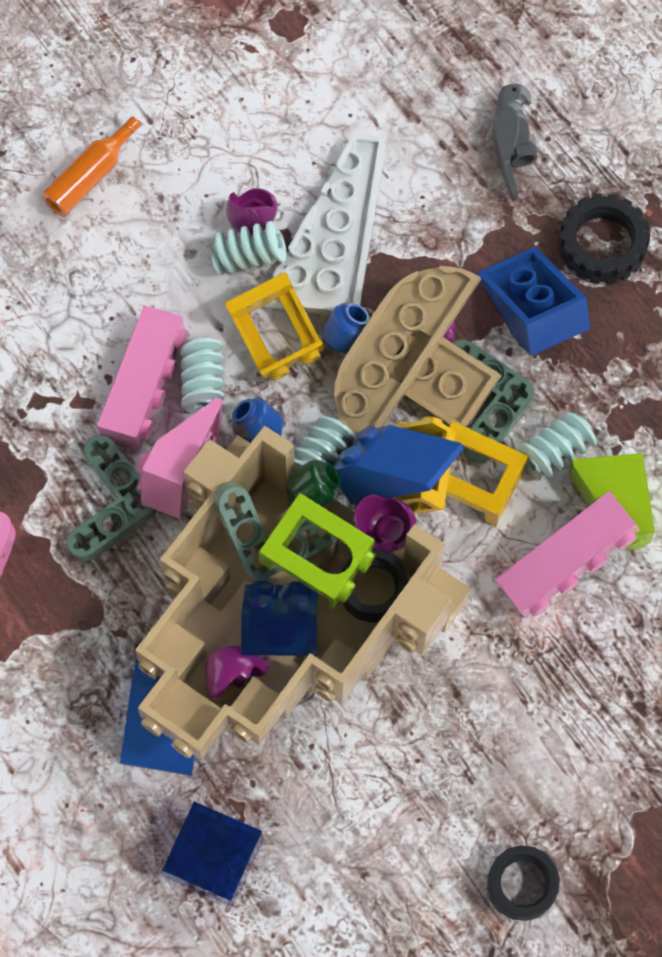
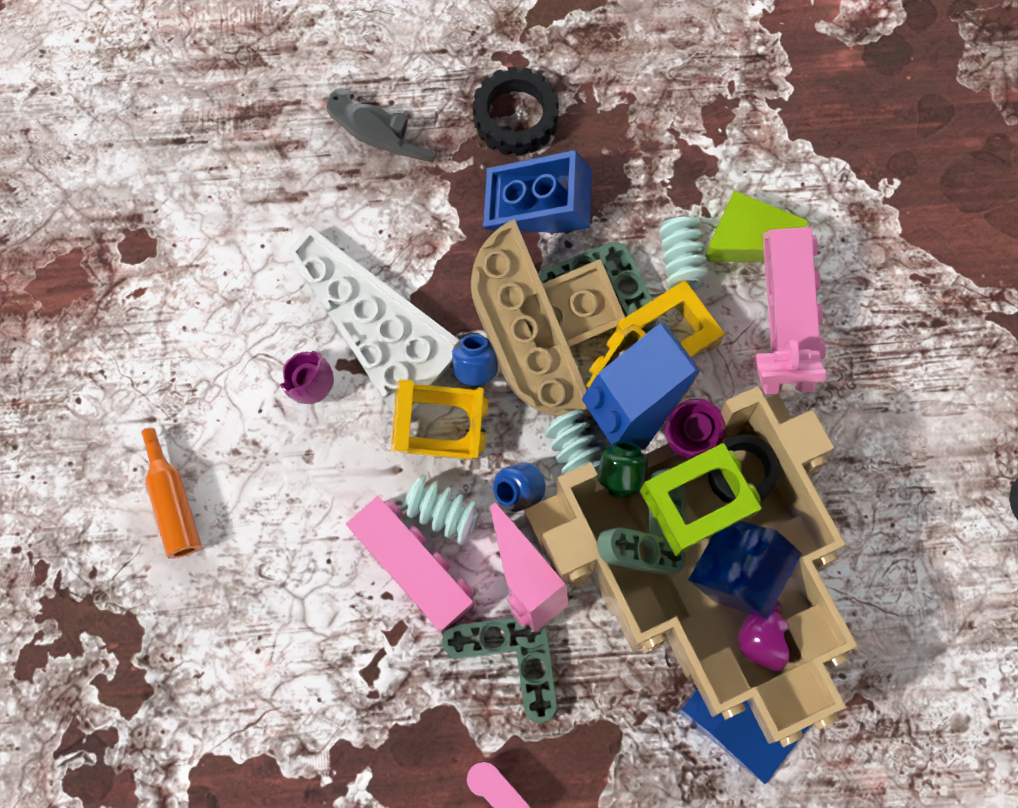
camera: 60 degrees left, 5 degrees up
clear blue brick [162,801,264,908] -> none
light aqua piece [211,221,287,275] -> none
none -> bright pink hips [755,340,827,394]

